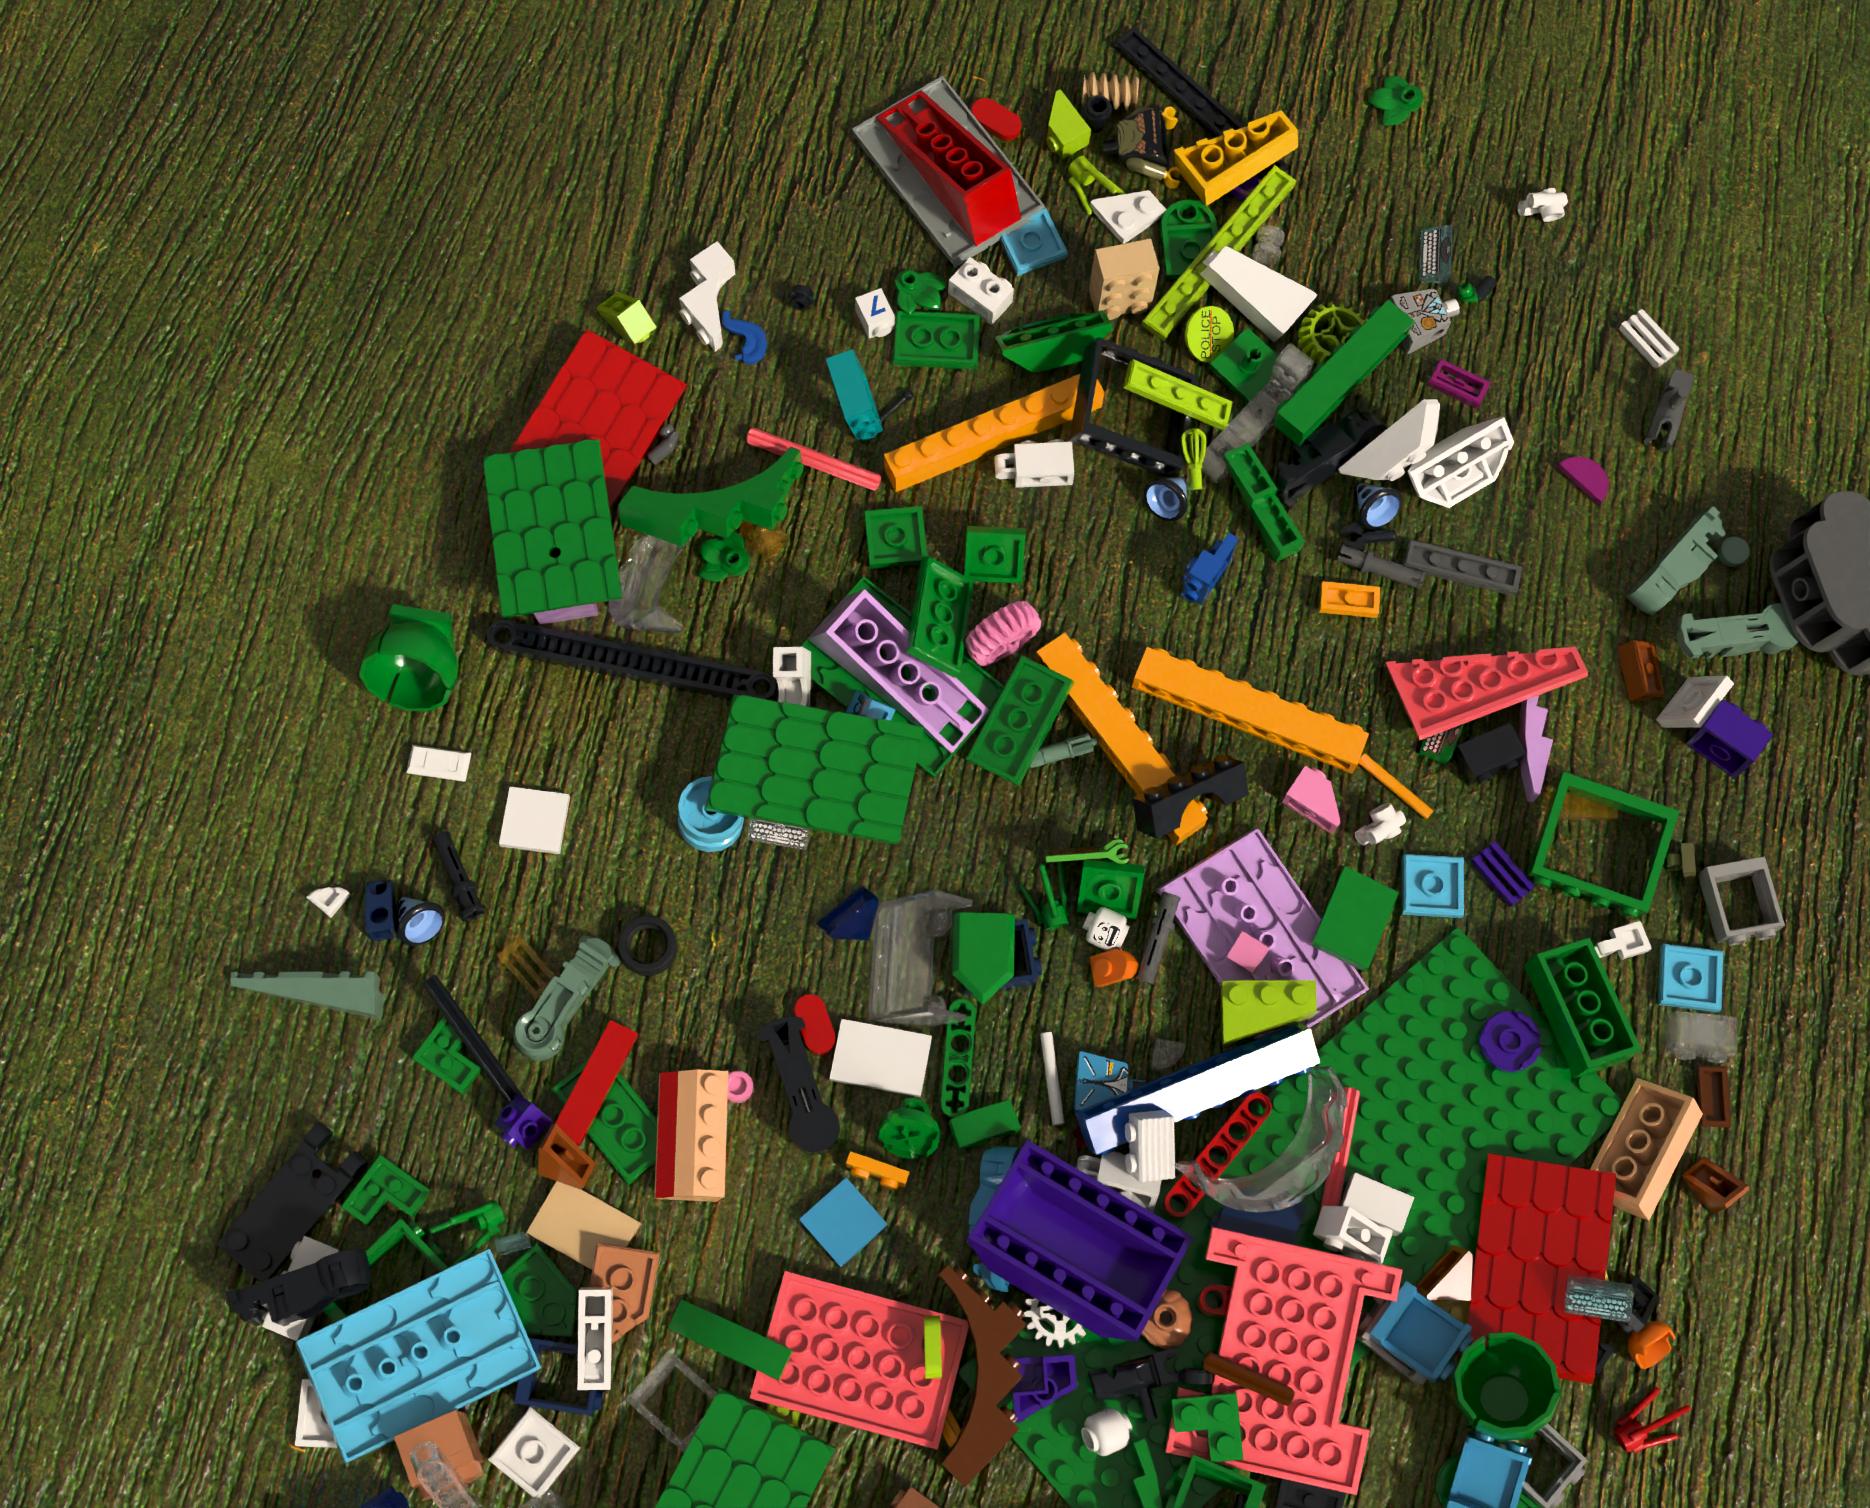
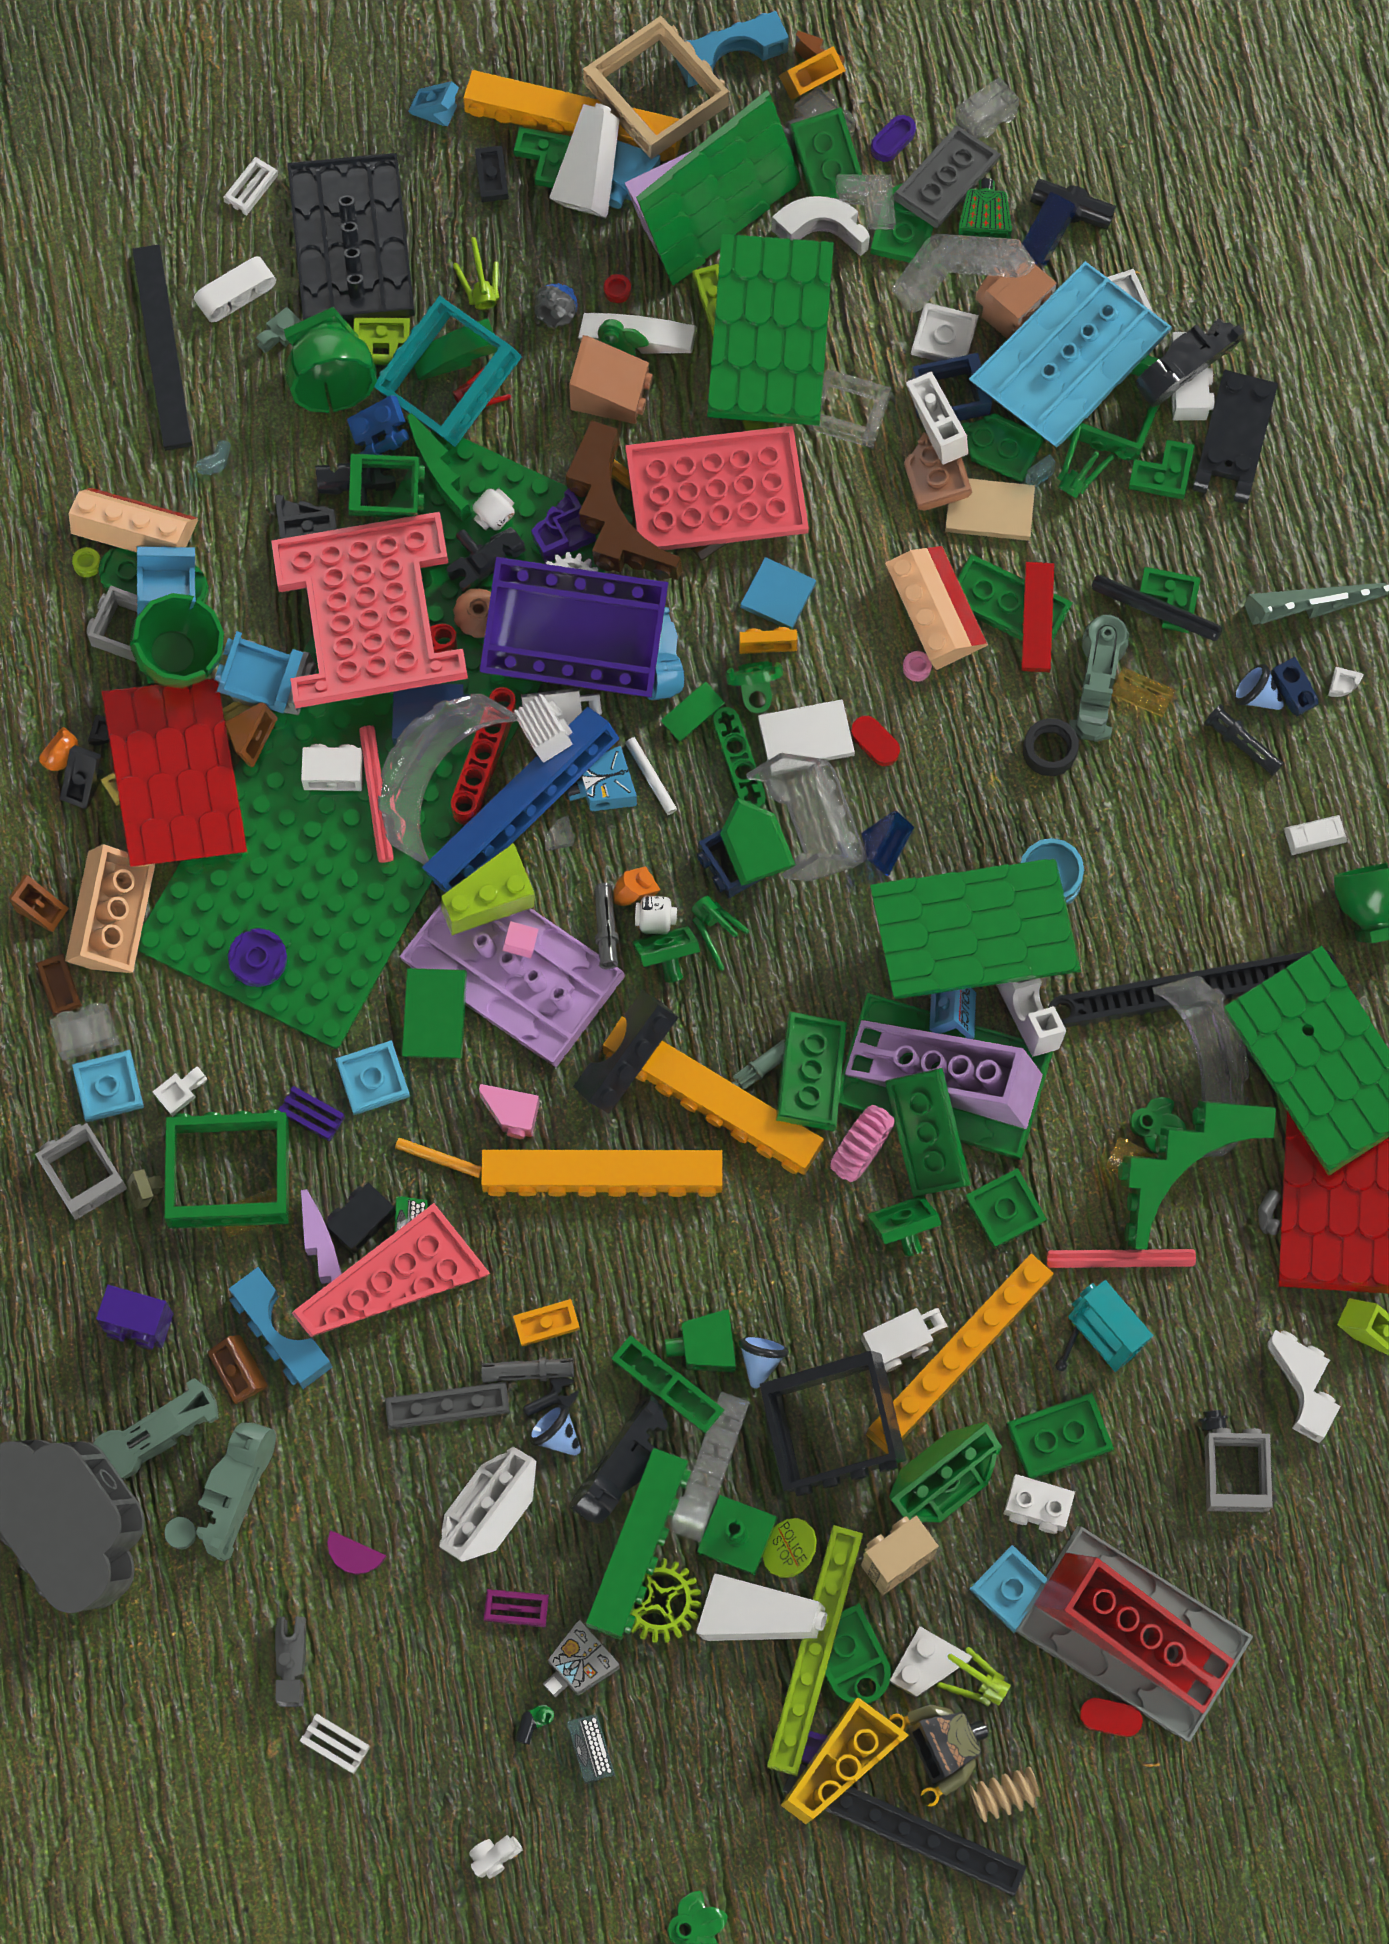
camera: 160 degrees right, 0 degrees up
dark purple brick [494,1094,552,1150] -> none
white tile [499,787,570,854] -> none
dark orange slope [538,1124,596,1189] -> none
green slope [667,1299,793,1381] -> none
blue piece [722,310,767,364] -> none
black piece [758,1016,840,1156] -> none
white brick [855,288,895,339] -> none
green plate [895,270,947,315] -> none
lime beam [924,1316,942,1379] -> none
bright green flag [1042,838,1129,864] -> none
lime slope [1046,89,1091,160] -> none
black cone [1084,95,1112,133] -> none
lime tile [1123,359,1233,430] -> none
green plate [1171,1391,1243,1462] -> none
black tile [1180,1368,1213,1384] -> none
lime piece [1181,428,1206,490] -> none
blue plate [1181,533,1239,605] -> none
reddish brown axle [1202,1352,1295,1406] -> none
clear wheel [1252,226,1285,265] -> none
white brick [1313,1206,1392,1264] -> none
white wedge [1338,399,1440,481] -> none
white plate [1355,803,1406,846] -> none
green brick [1524,938,1642,1078] -> none
clear light blue slope [1564,1275,1634,1323] -> none
red plant [1613,1387,1691,1454] -> none
white tile [1656,676,1734,728] -> none
none -> dark azure arch [229,1267,332,1389]
none -> green torso [665,1309,736,1372]
none -> light grey window [1204,1428,1272,1512]

